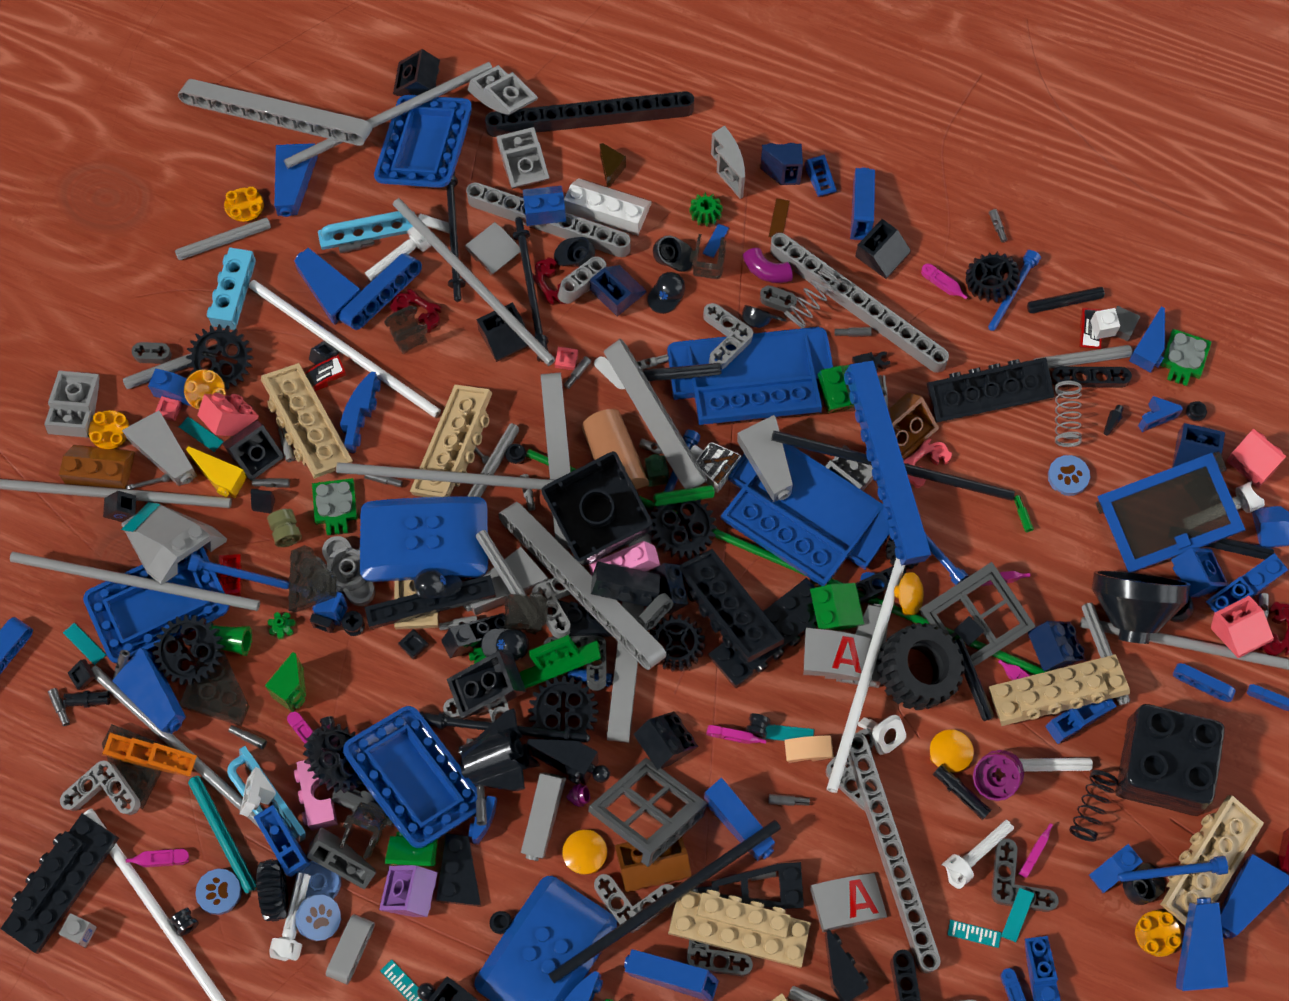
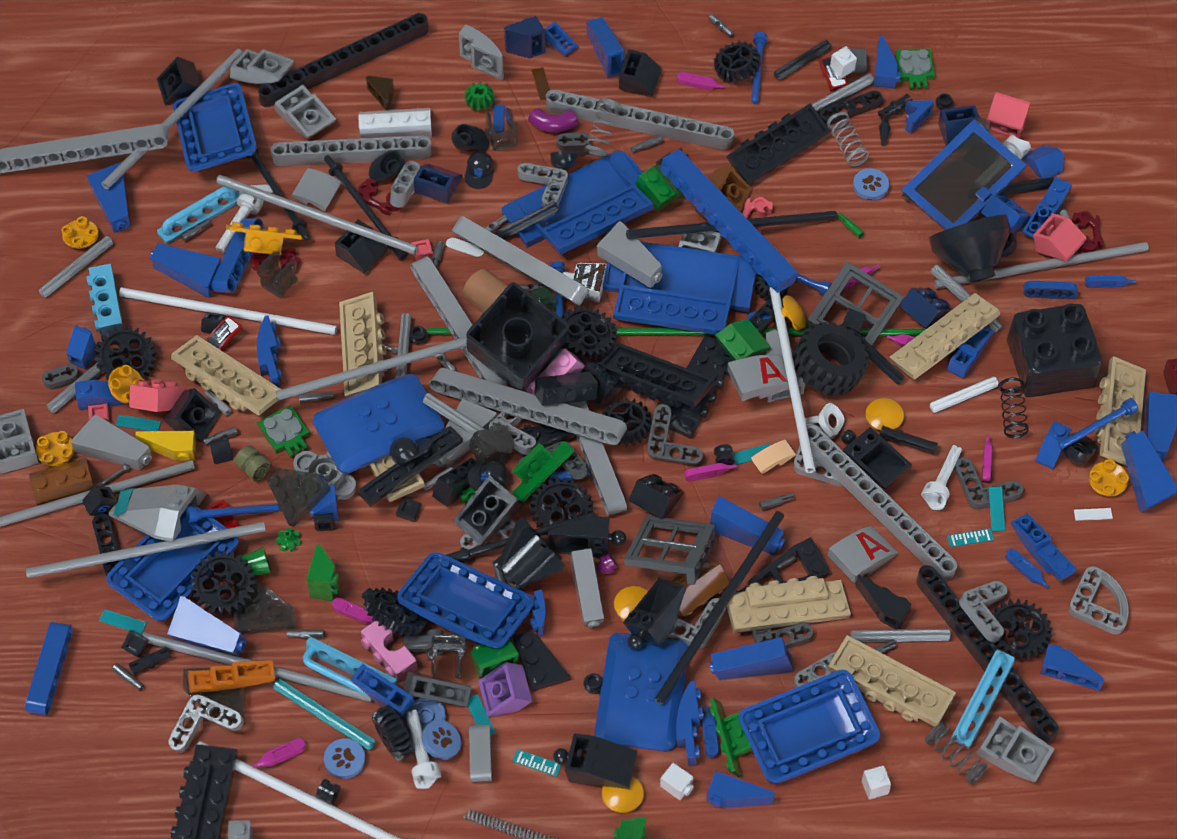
camera: 25 degrees left, 10 degrees down
flat silver pin [113,650,130,679] -> none
white slope [240,767,276,817] -> none
black wheel [342,611,365,636] -> none
flat silver pin [476,786,487,826] -> none
blue slope [523,185,566,226] -> none
dark grey beam [637,593,673,630] -> none
green axle [653,485,715,506] -> none
magenta wheel [973,749,1024,801] -> none
none -> blue slope [66,325,97,370]
none -> black beam [92,513,121,577]
none -> light orange bracket [226,222,302,255]
none -> teal sticker [467,694,496,736]
none -> black slope [623,578,686,650]
none -> dark grey beam [647,404,703,466]
none -> black slope [841,427,912,489]
none -> black pin [878,94,912,120]
none -> white window [1074,508,1113,521]

